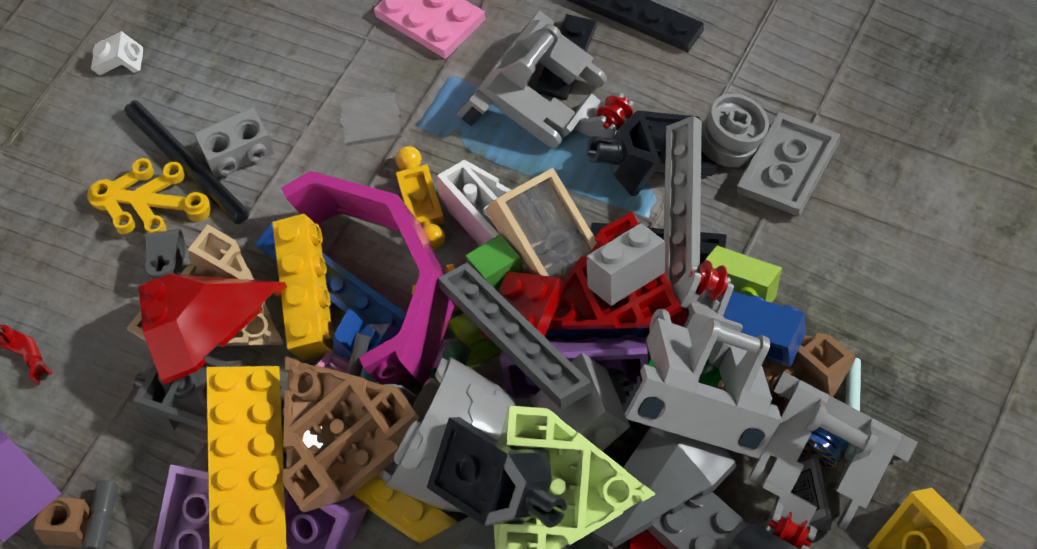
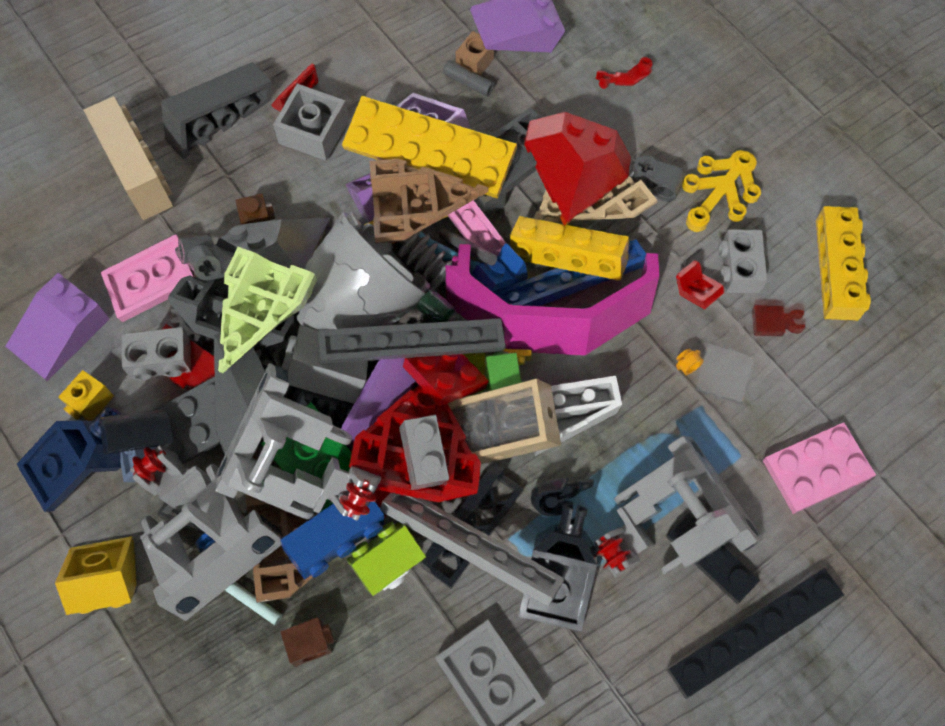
camera: 110 degrees right, 10 degrees up
white bracket [91,31,143,75] -> none
black axle [124,100,249,224] -> none
yellow plate [395,146,445,251] -> none
black plate [426,417,567,528] -> none
light grey wheel [701,94,769,167] -> none
none -> copper brick [280,617,334,667]
none -> black piece [531,477,594,516]
none -> red bracket [676,260,725,310]
none -> light orange plate [676,348,704,375]
none -> clear red plate [752,305,806,337]
none -> yellow brick [816,206,871,321]

